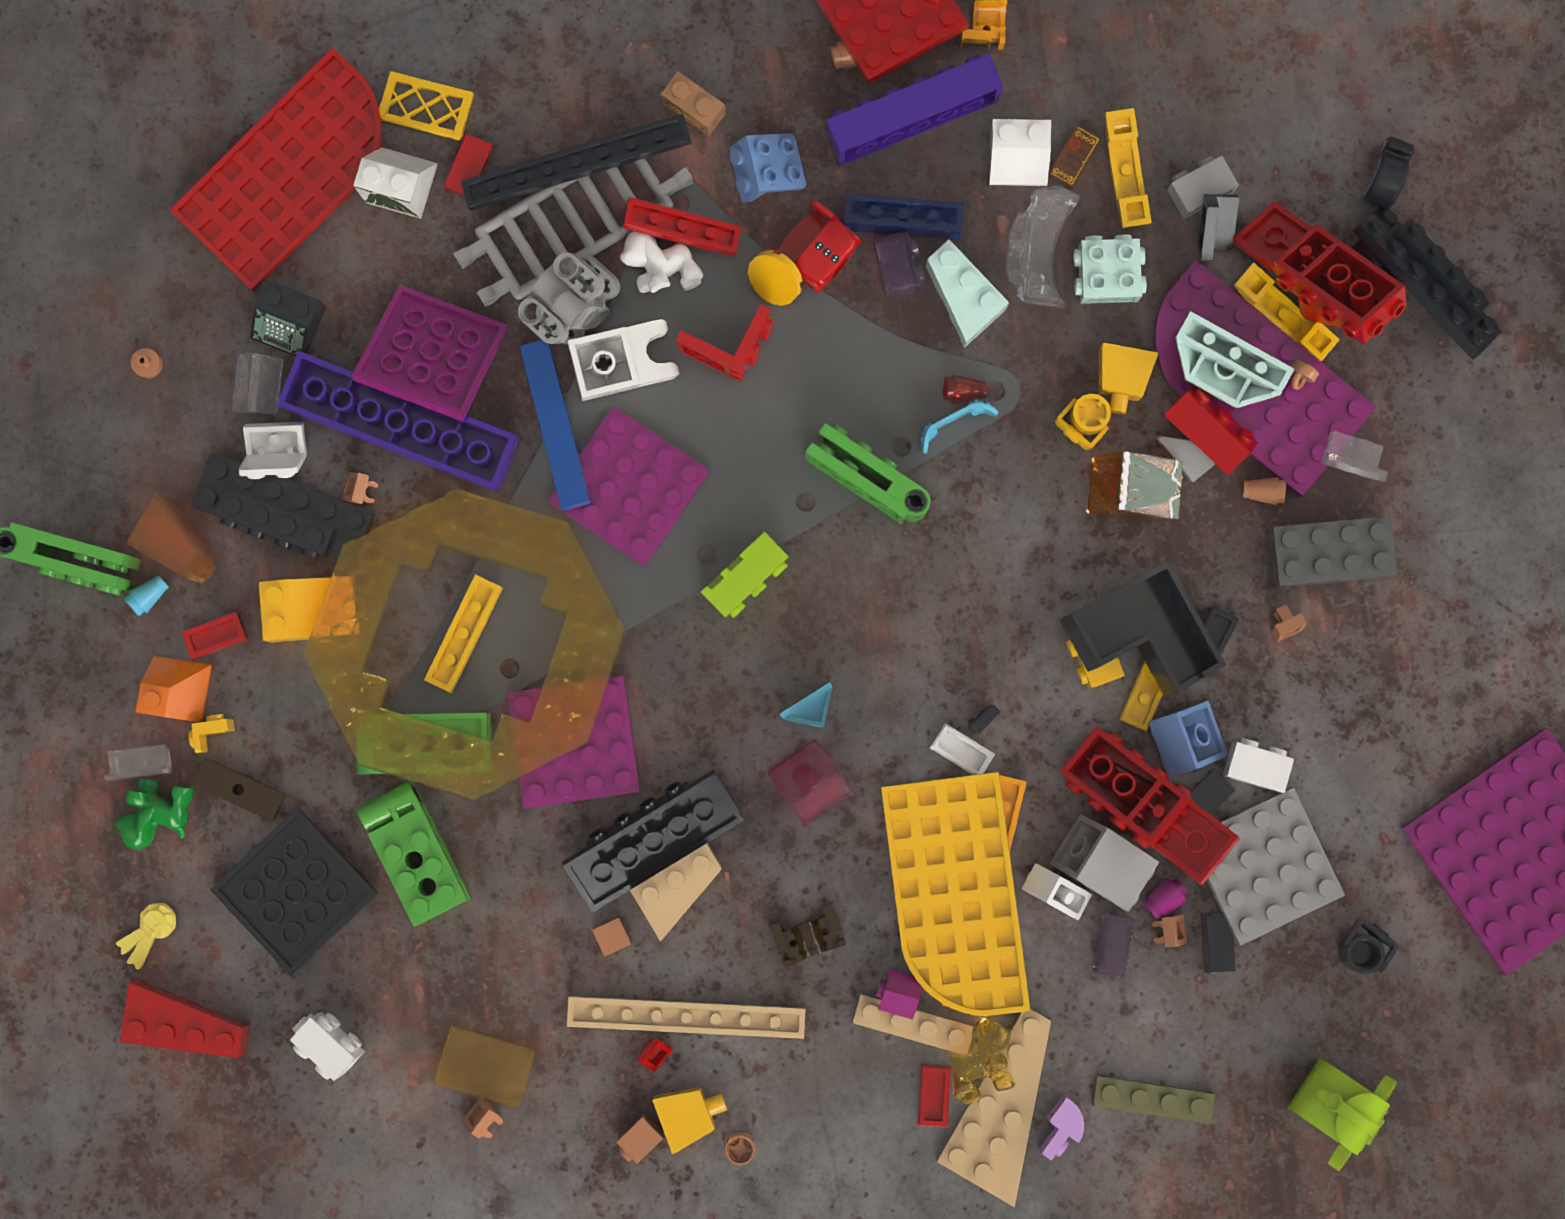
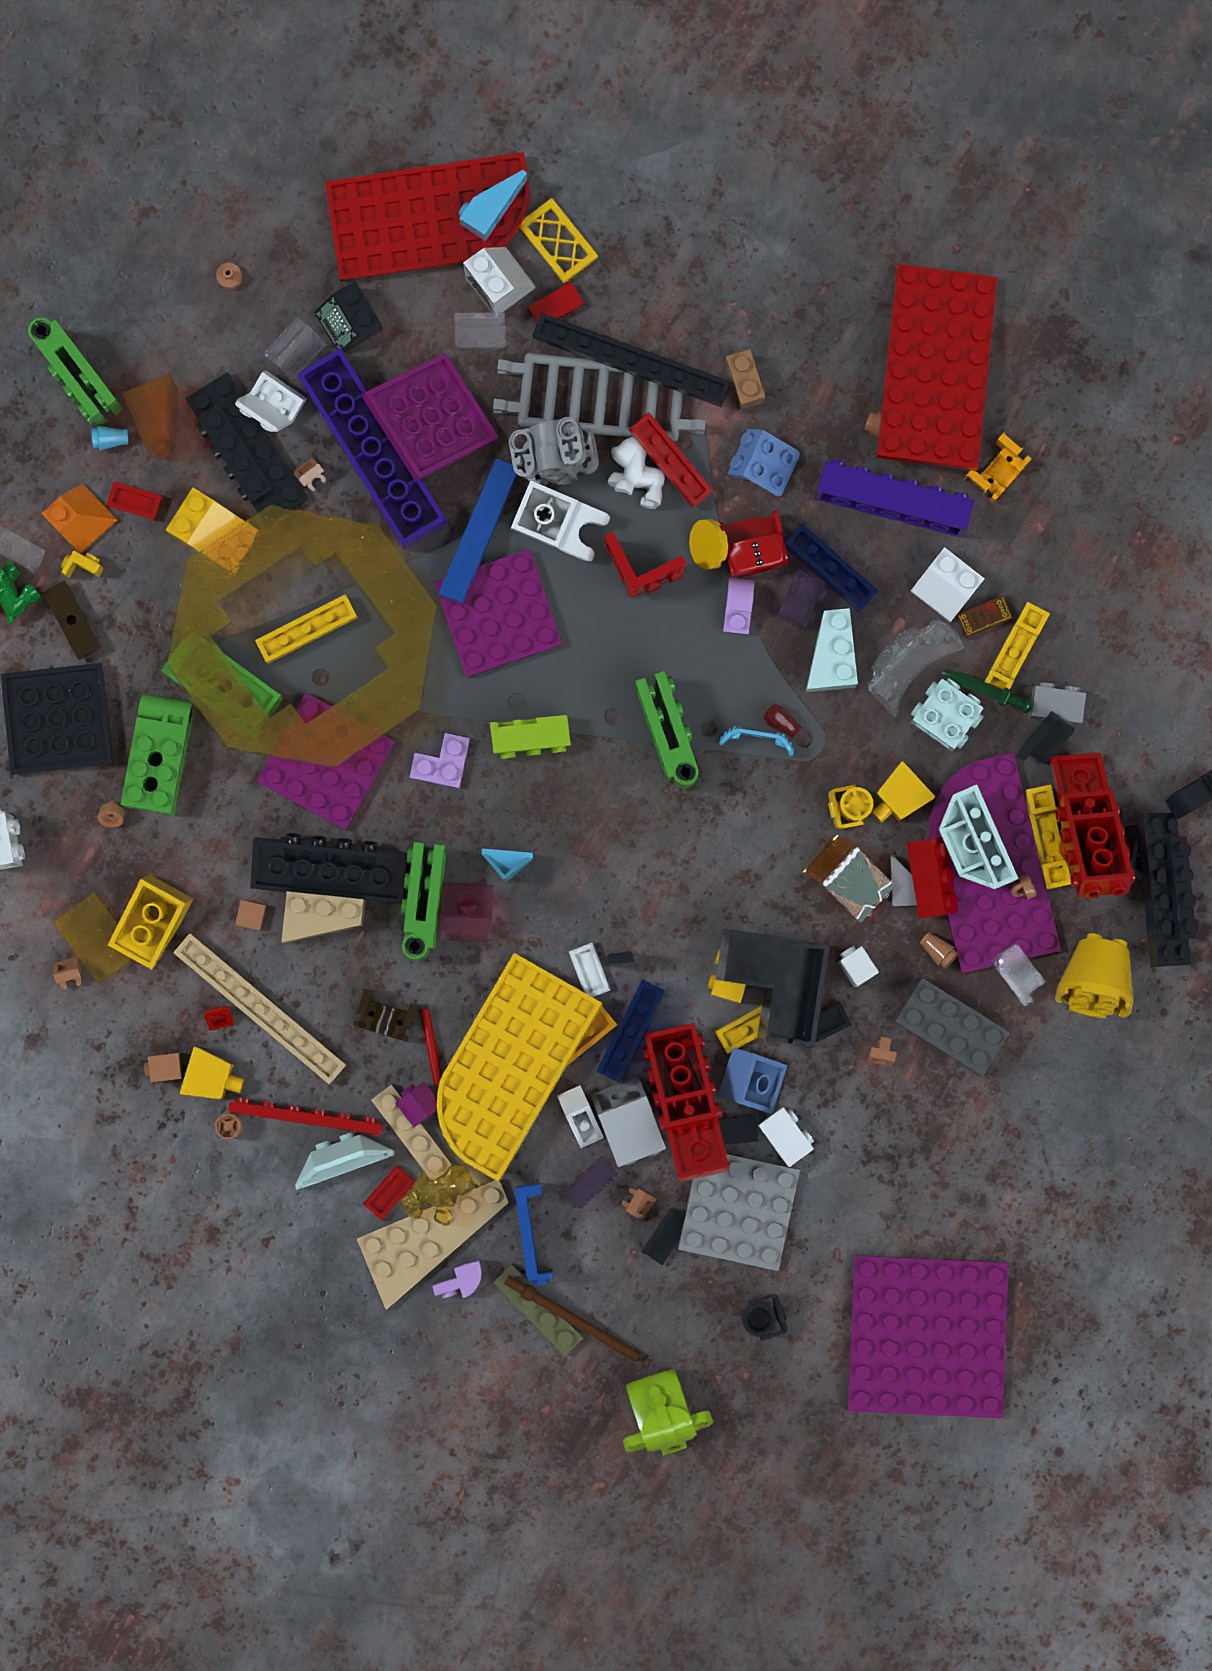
camera: 30 degrees right, 0 degrees up
magenta brick [1142,877,1187,920] -> none
none -> nougat tile [98,801,125,828]
none -> yellow slope [108,874,193,970]
none -> red plate [228,1097,383,1136]
none -> light aqua wedge [295,1131,396,1190]
none -> bright green hinge [401,842,447,961]
none -> lavender plate [409,733,470,789]
none -> red bar [419,1008,442,1086]
none -> clear panel [454,313,506,348]
none -> medium azure slope [459,170,527,241]
none -> reddish brown bar [504,1275,641,1362]
none -> blue panel [515,1183,554,1285]
none -> clear blue brick [596,979,667,1084]
none -> lavender brick [723,578,754,634]
none -> white brick [837,946,879,988]
none -> dark green sword [941,670,1033,713]
none -> yellow cone [1055,933,1134,1019]

